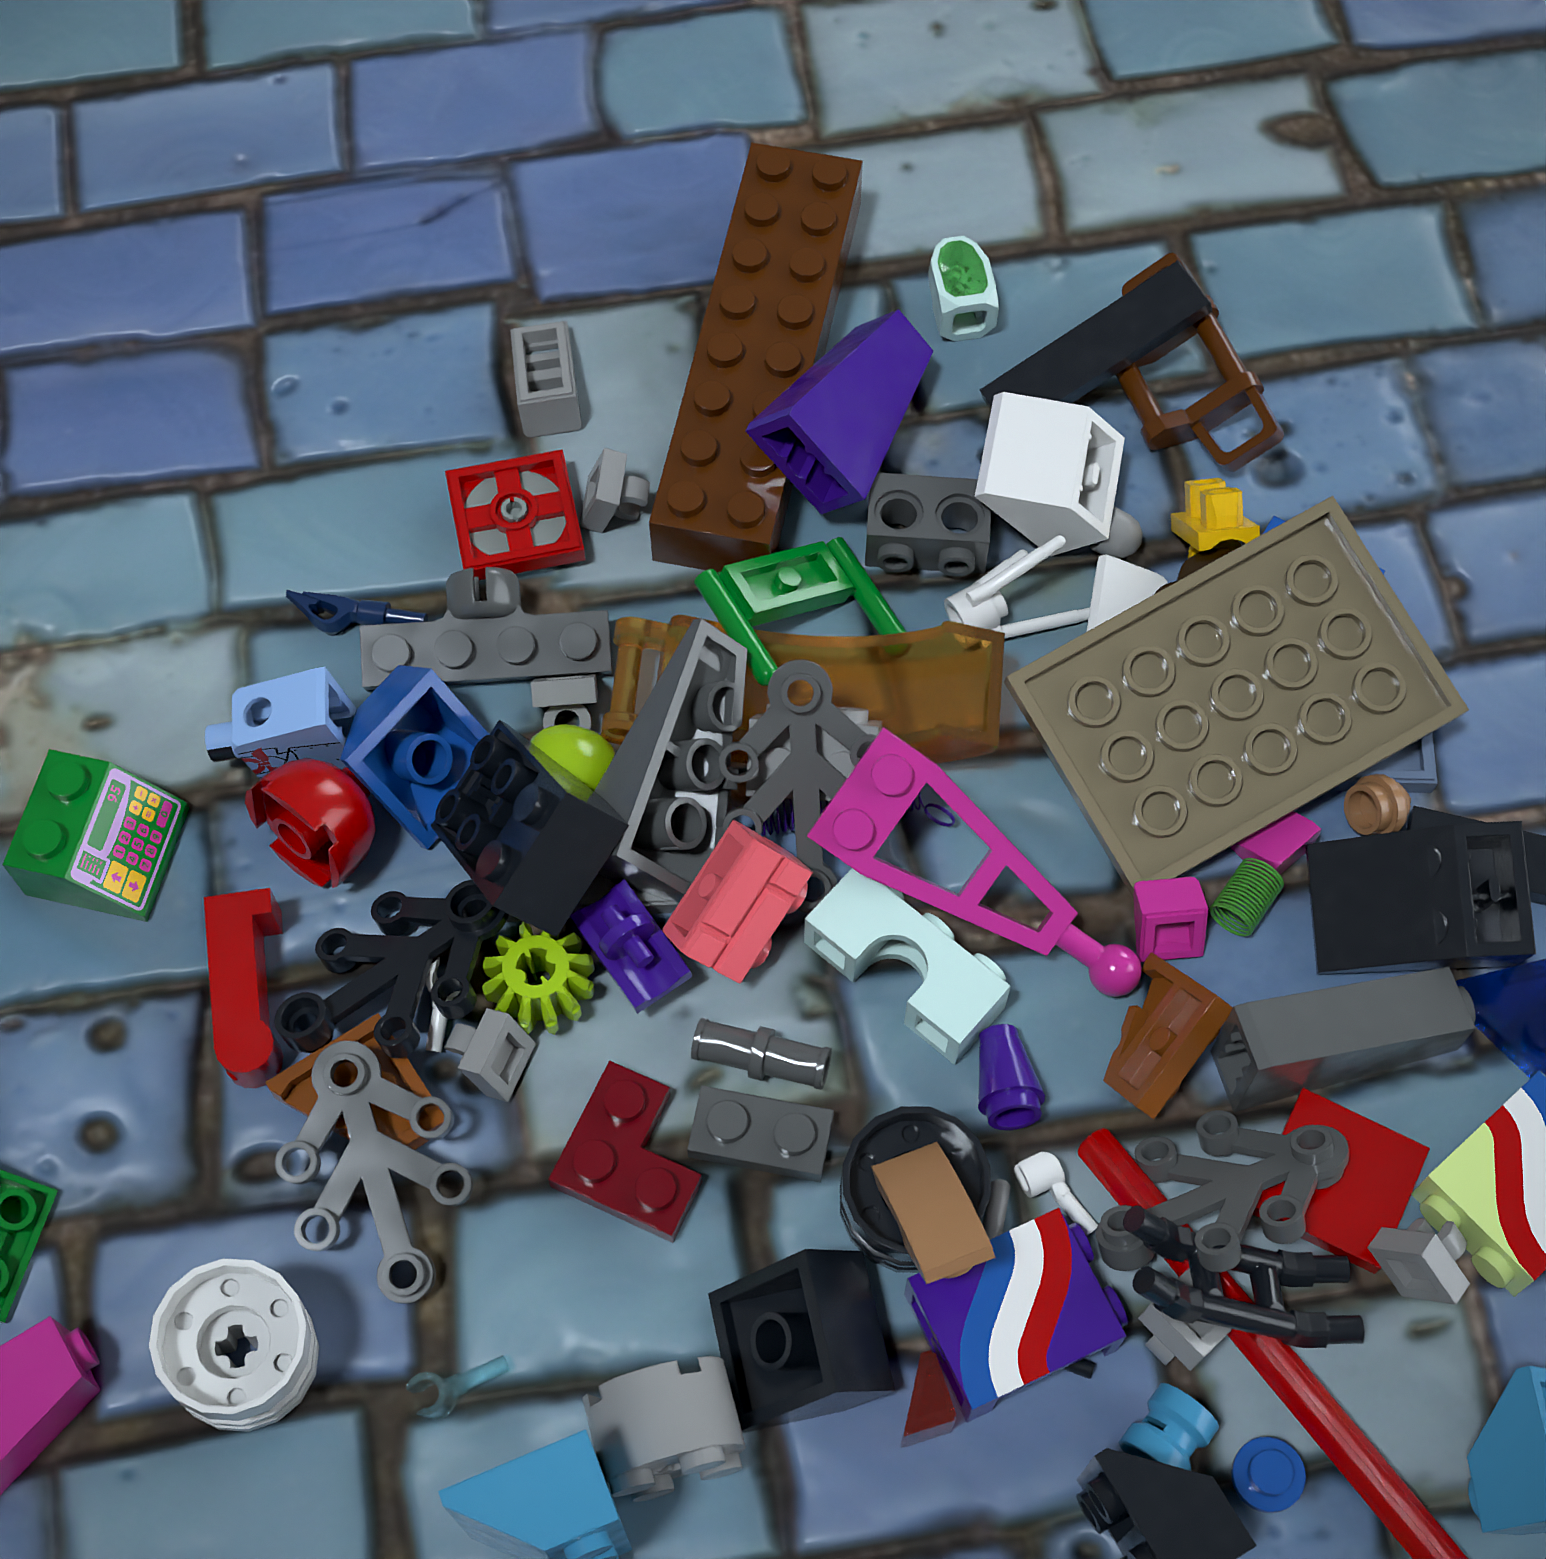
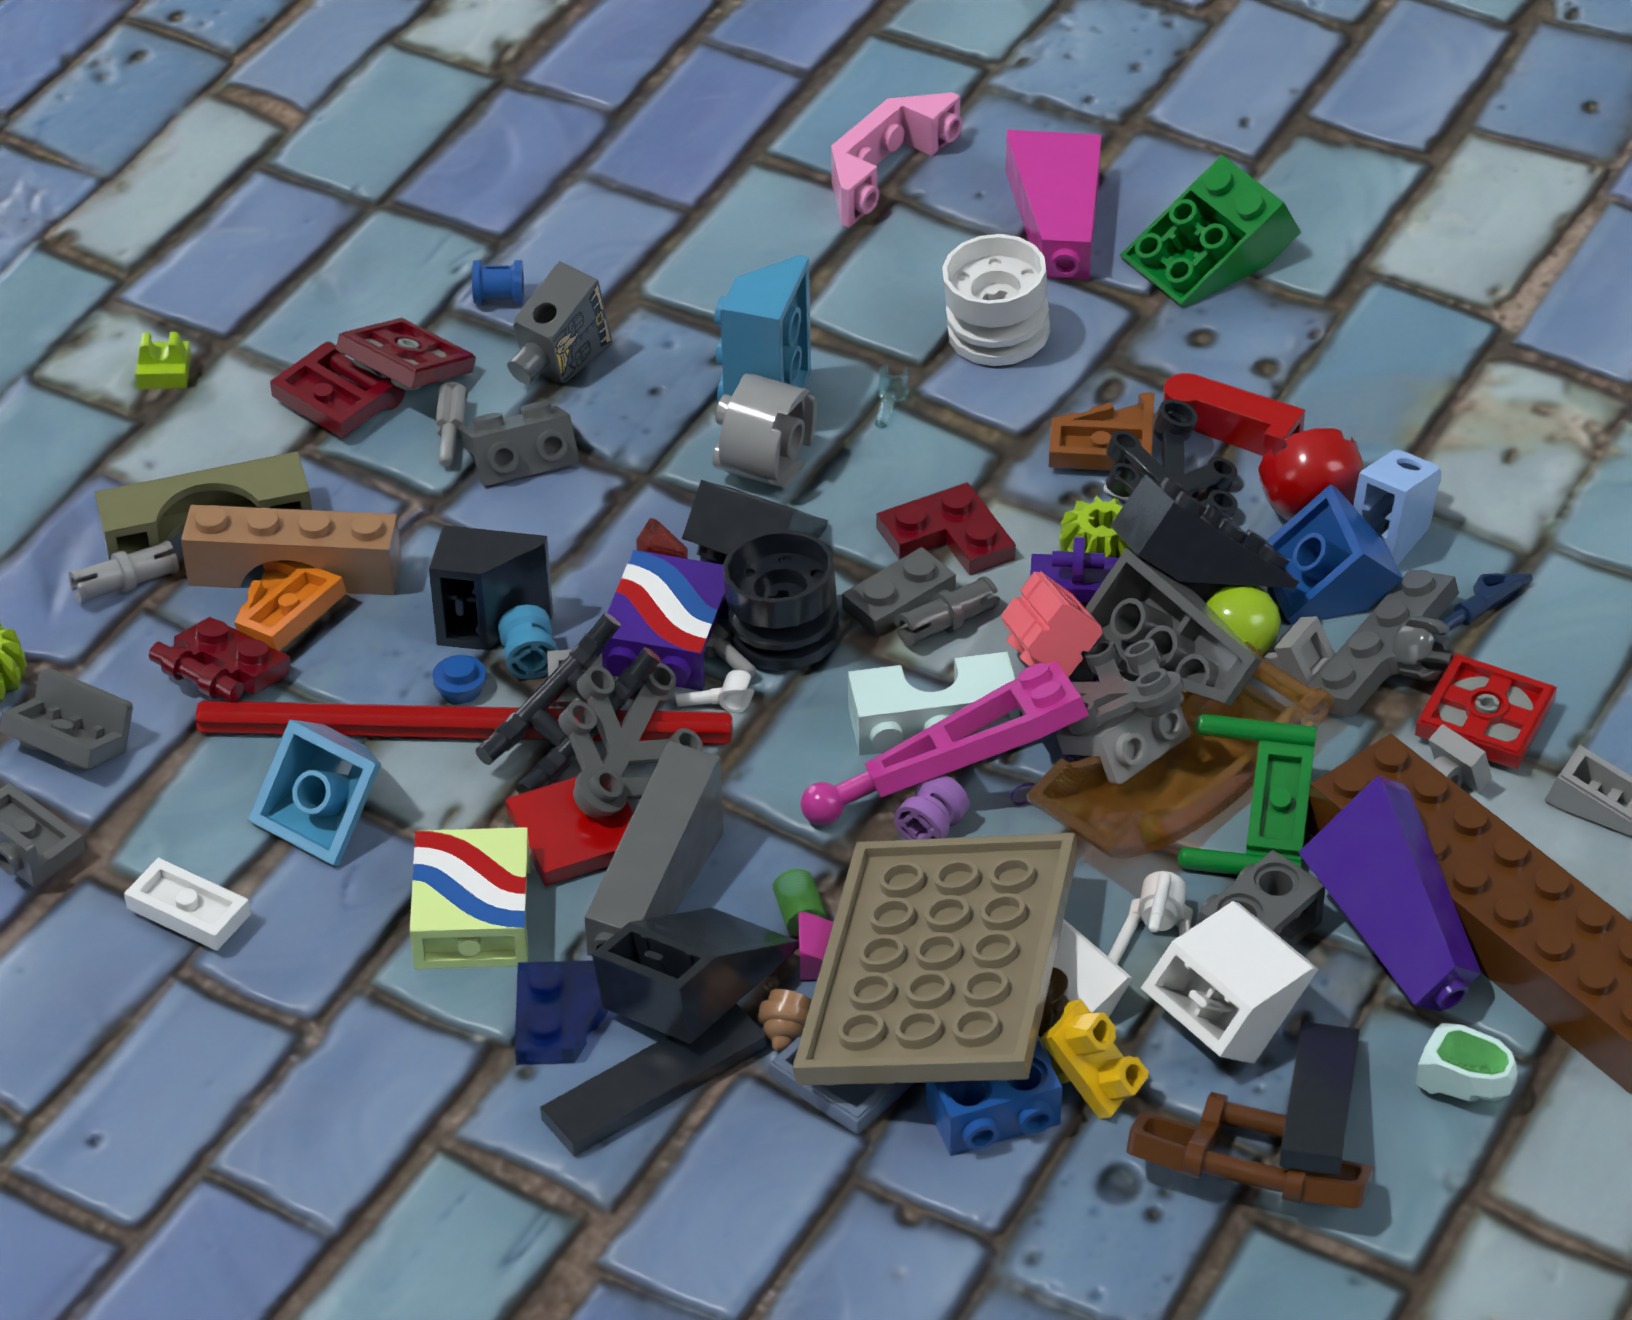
camera: 130 degrees right, 20 degrees down
green slope [2,749,190,922] -> none
plant [275,1041,474,1304] -> none
light grey tile [445,1008,536,1102] -> none
medium nougat slope [871,1142,995,1284] -> none
dark purple cone [978,1024,1045,1130] -> none
light grey hinge [1090,506,1143,559] -> none
dark orange wing [1103,952,1233,1119] -> none
dark pink slope [1133,877,1208,962] -> none
light grey tile [1367,1218,1470,1305] -> none
none -> medium lavender wheel [894,774,970,840]

